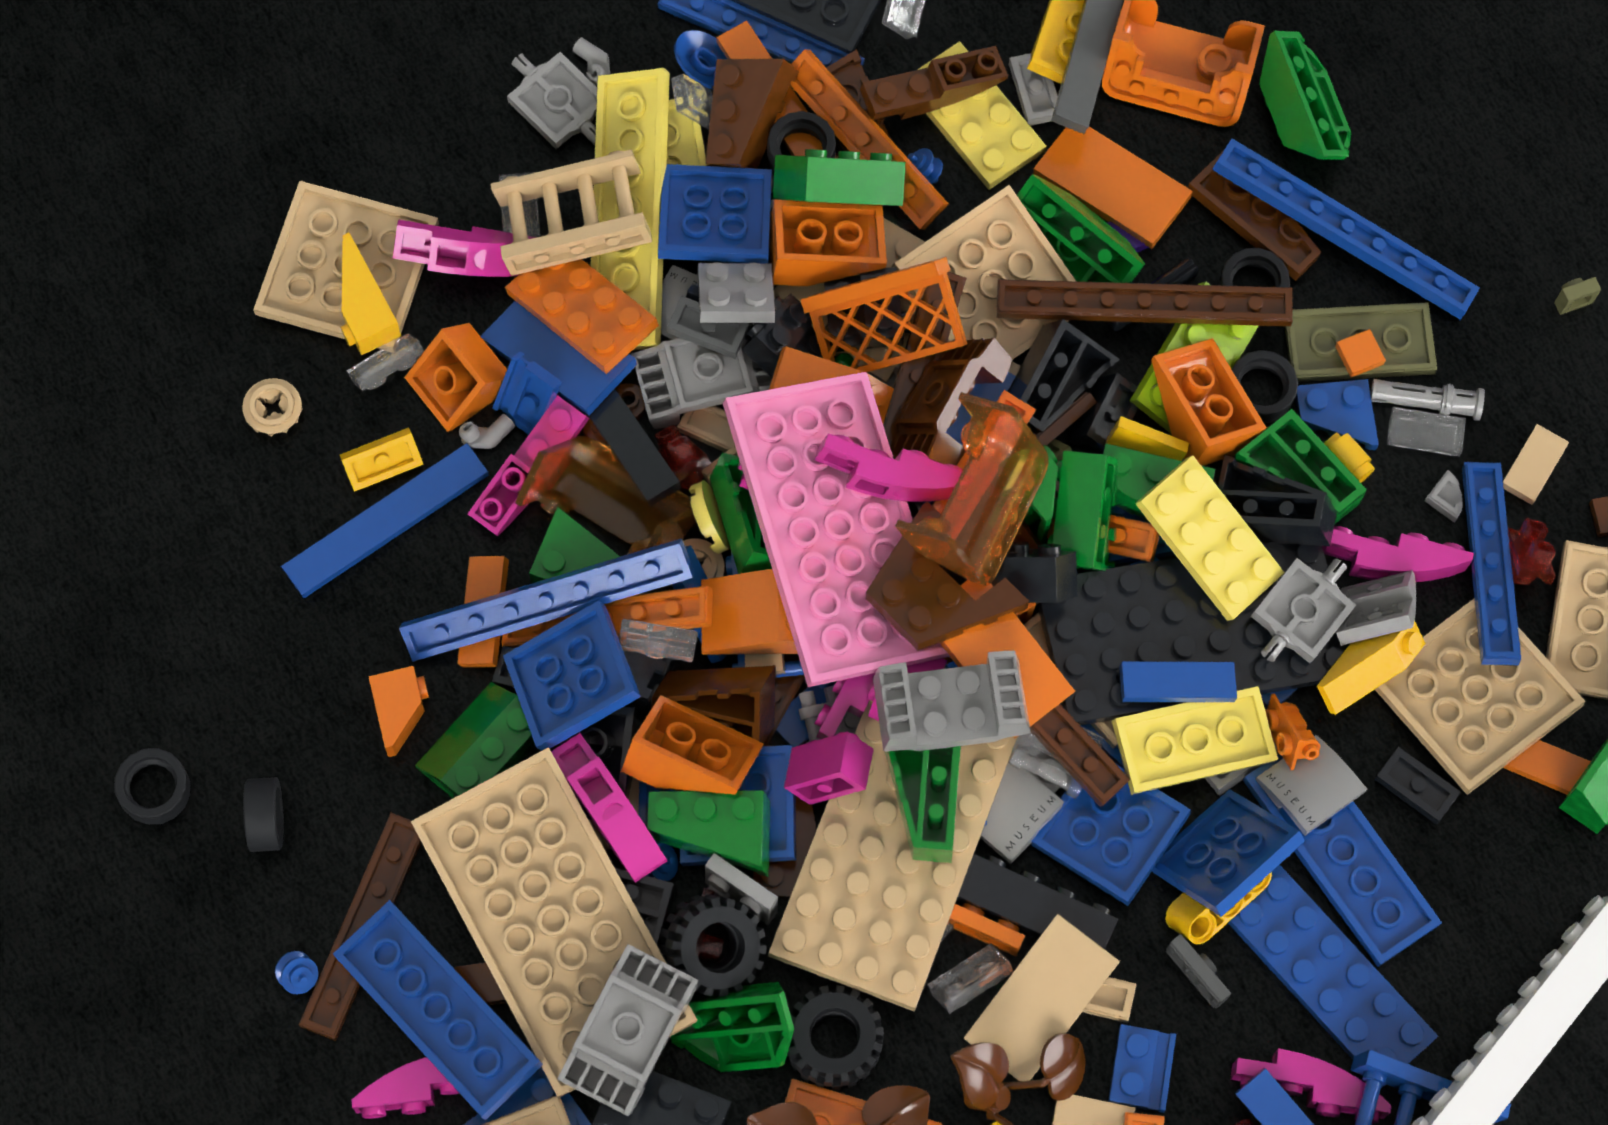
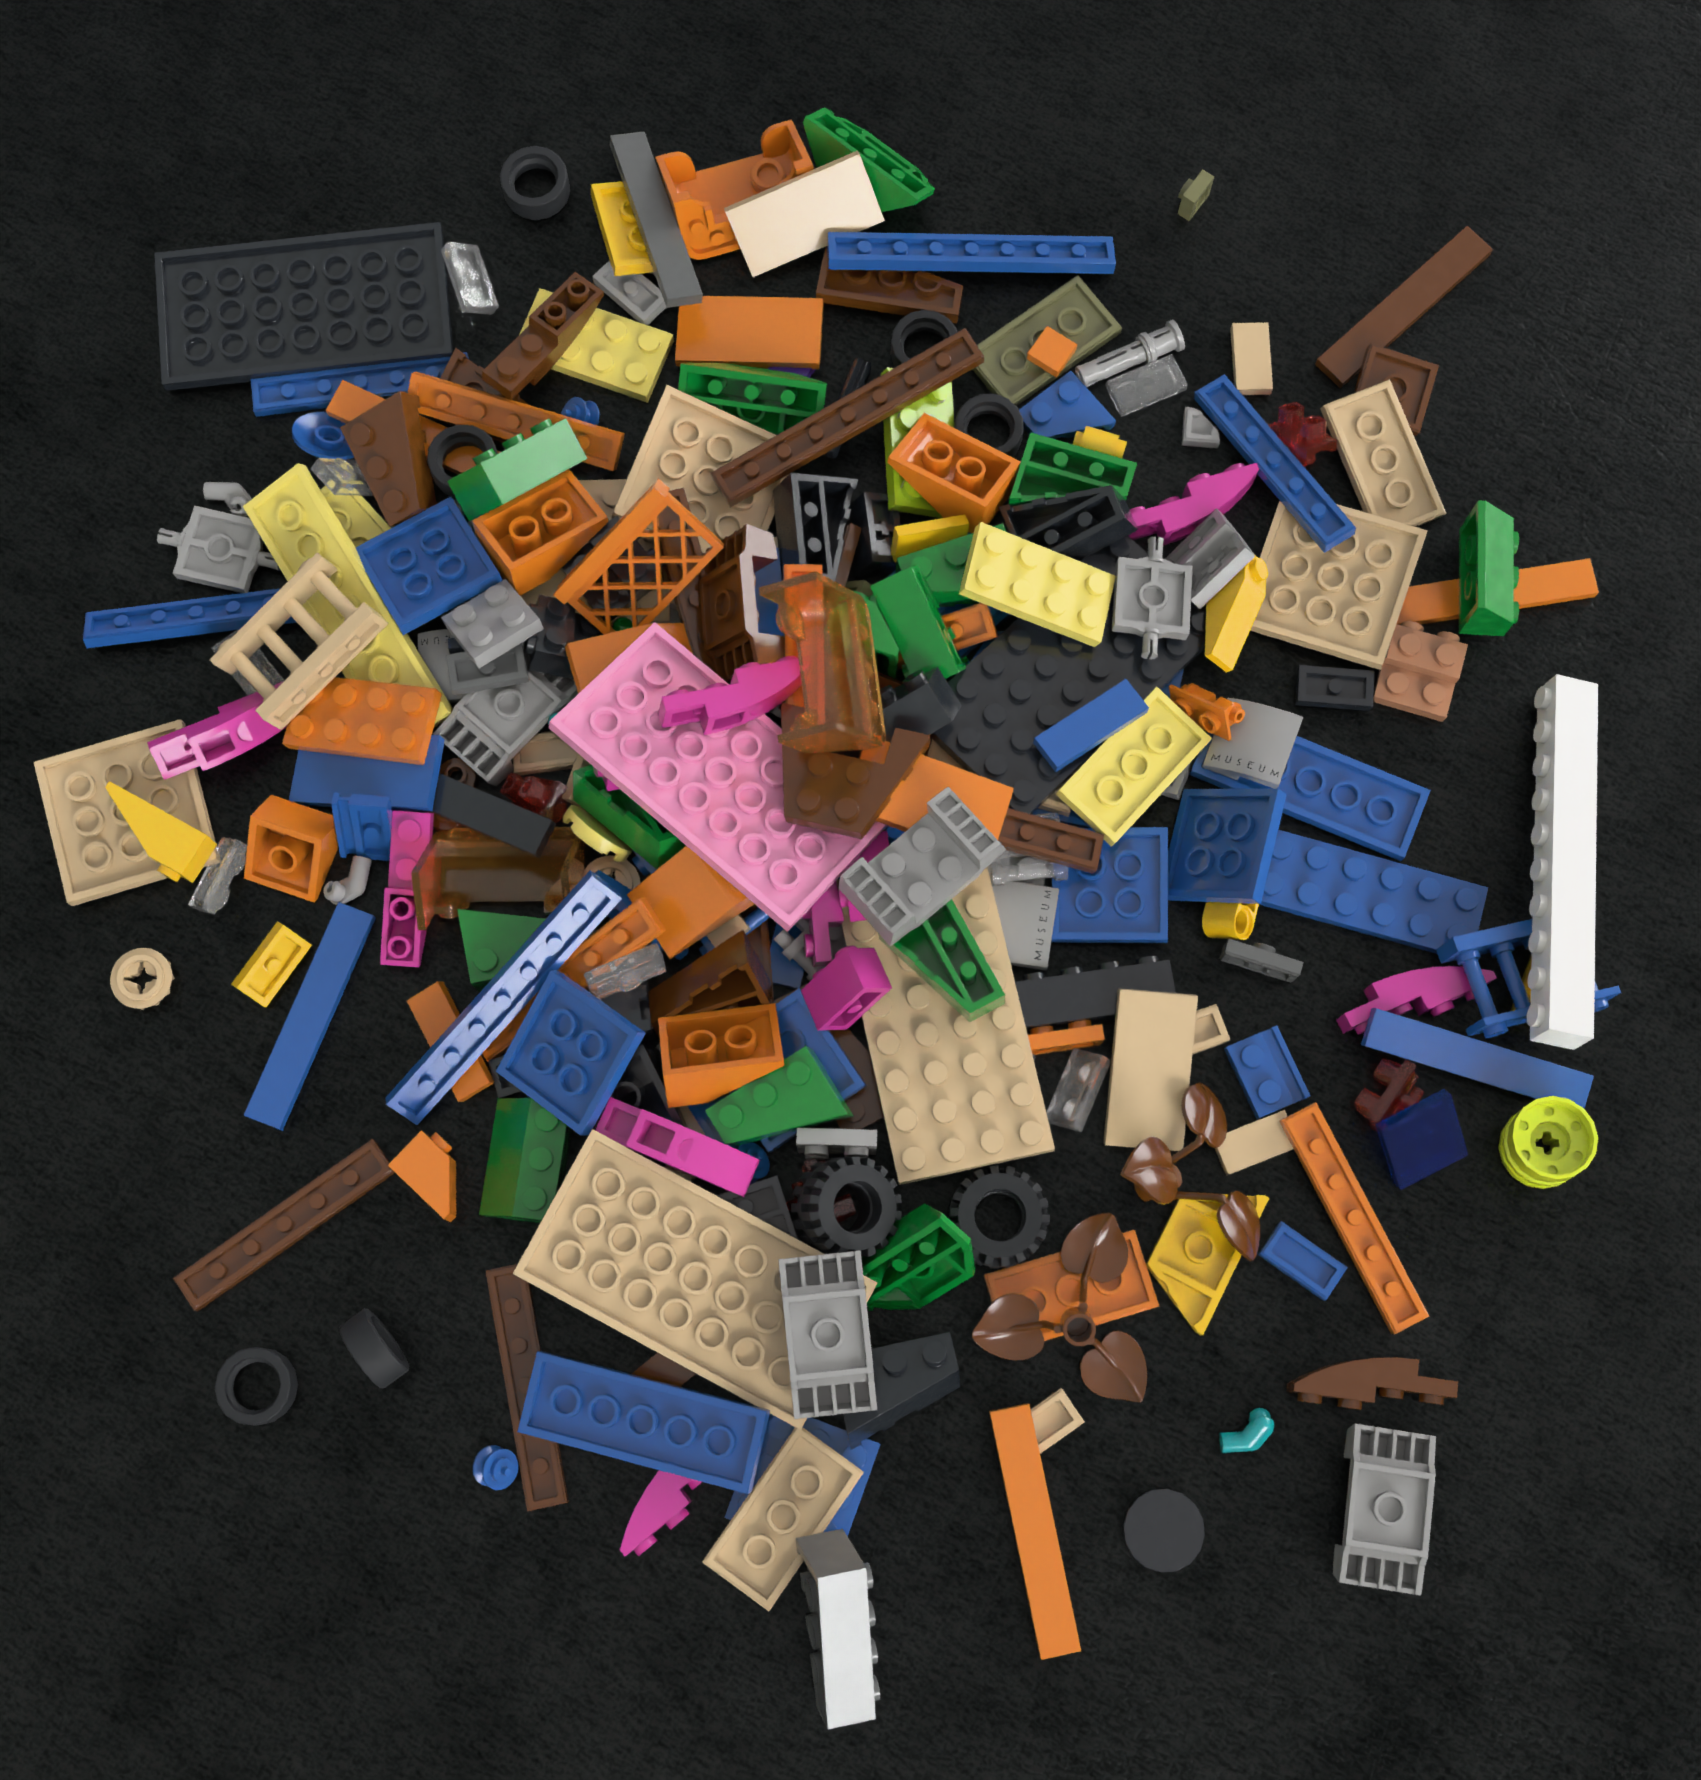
camera: 30 degrees left, 5 degrees up
none -> blue tile [83,588,296,648]
none -> reddish brown tile [173,1139,395,1311]
none -> tile [724,150,885,277]
none -> nougat plate [1373,621,1468,722]

